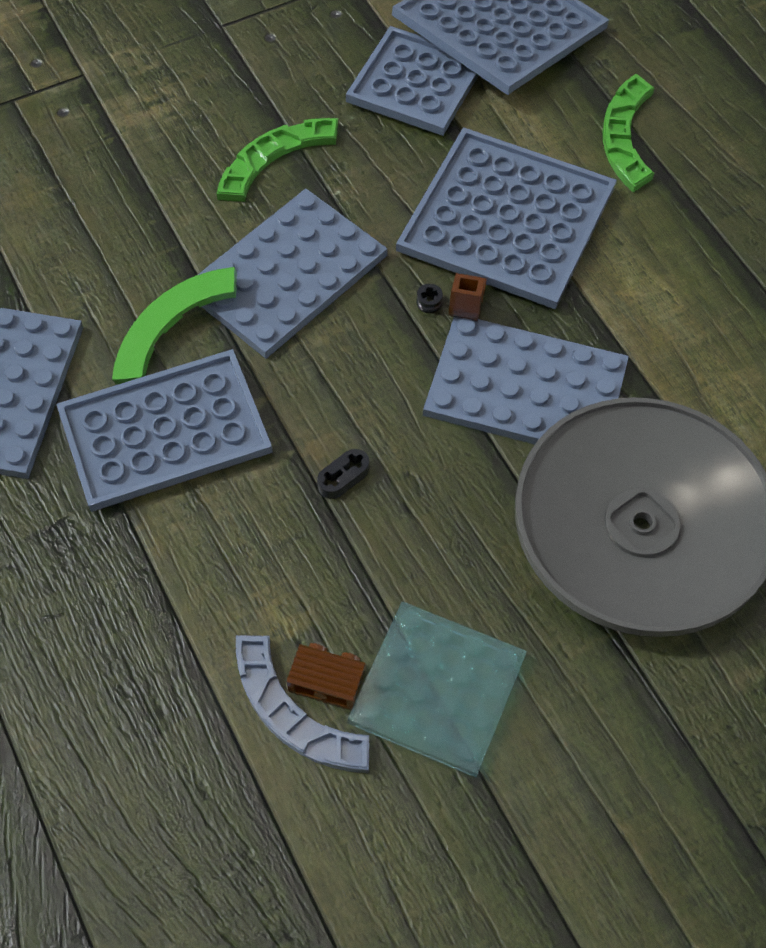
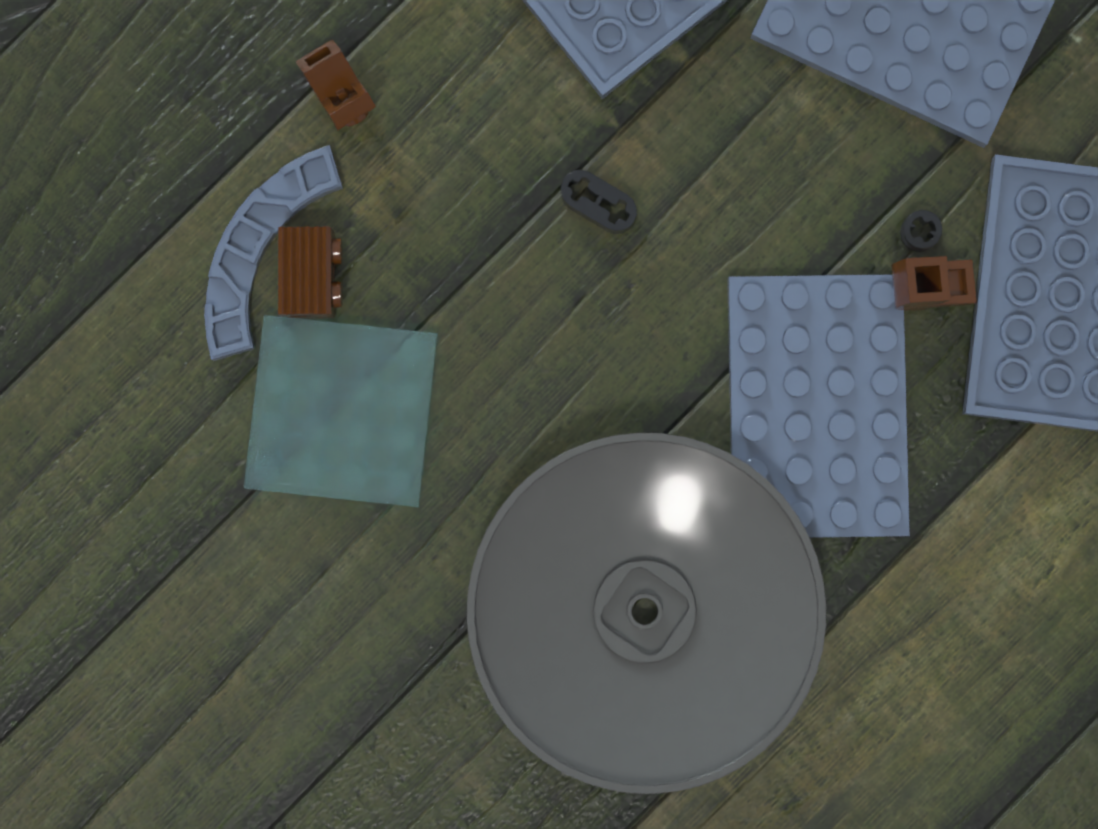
camera: 75 degrees right, 25 degrees up
none -> reddish brown brick [295,39,376,130]

